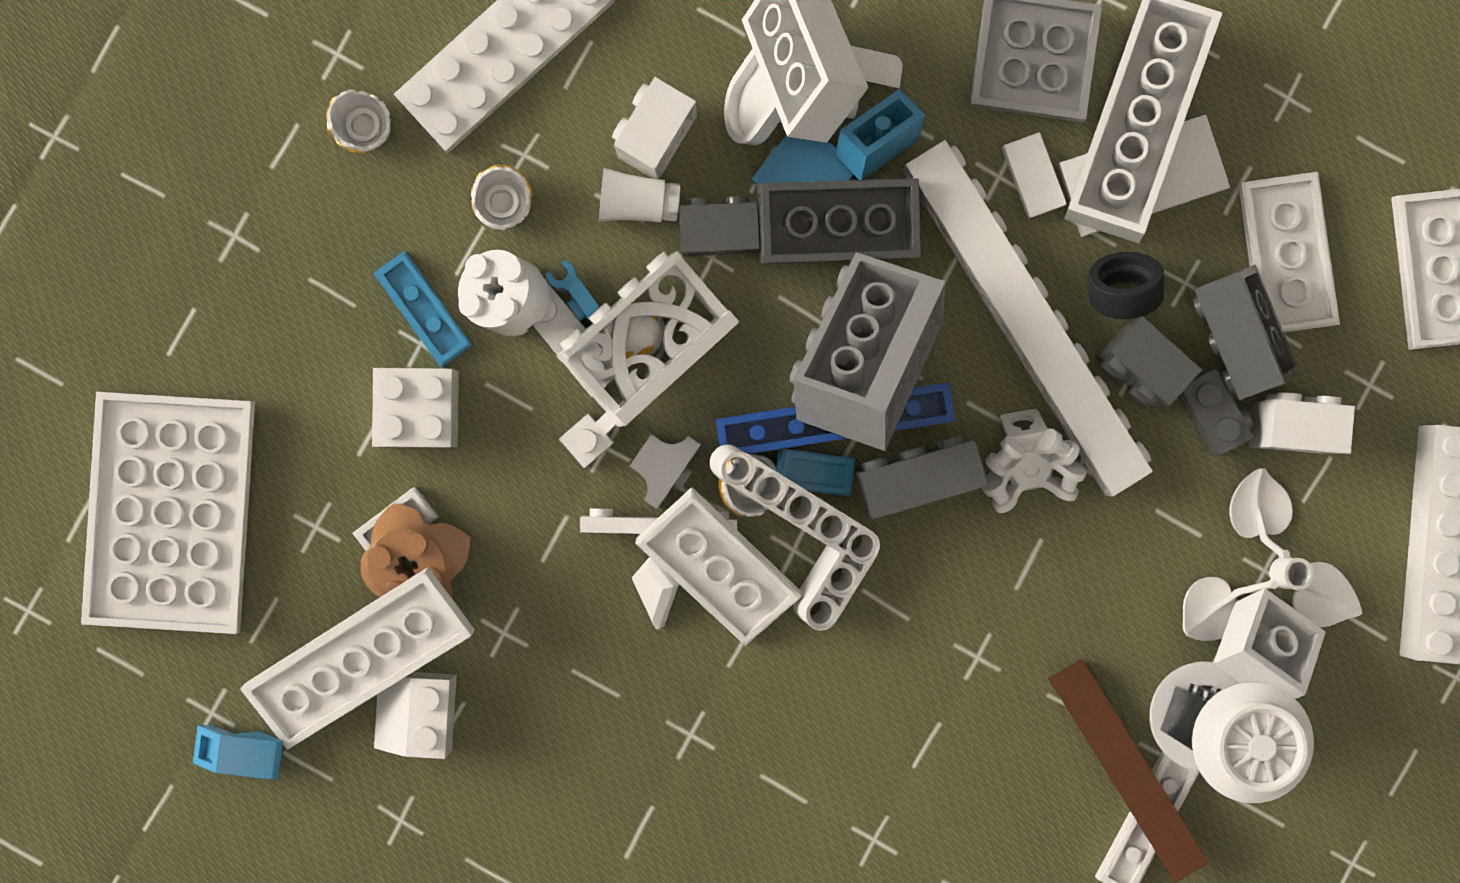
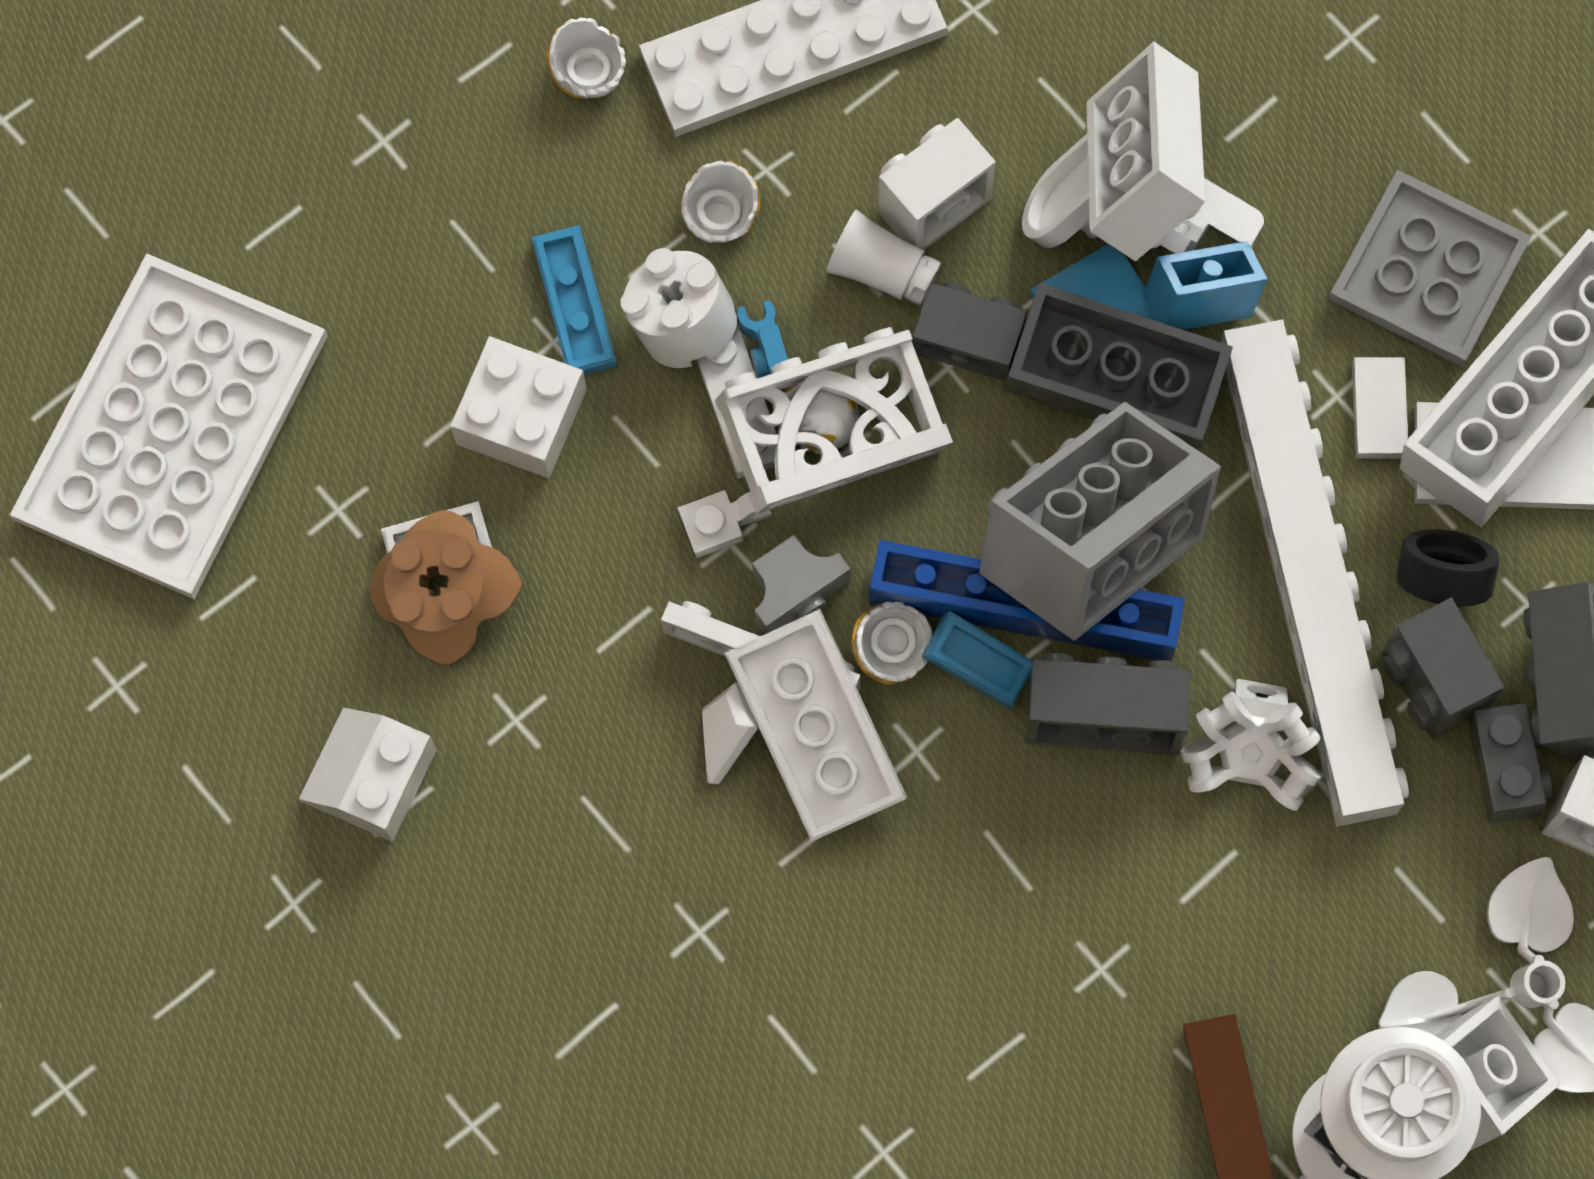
camera: 25 degrees right, 15 degrees down
dark azure slope [193,724,283,779] -> none
white plate [240,567,475,750] -> none
white beam [710,445,880,631] -> none

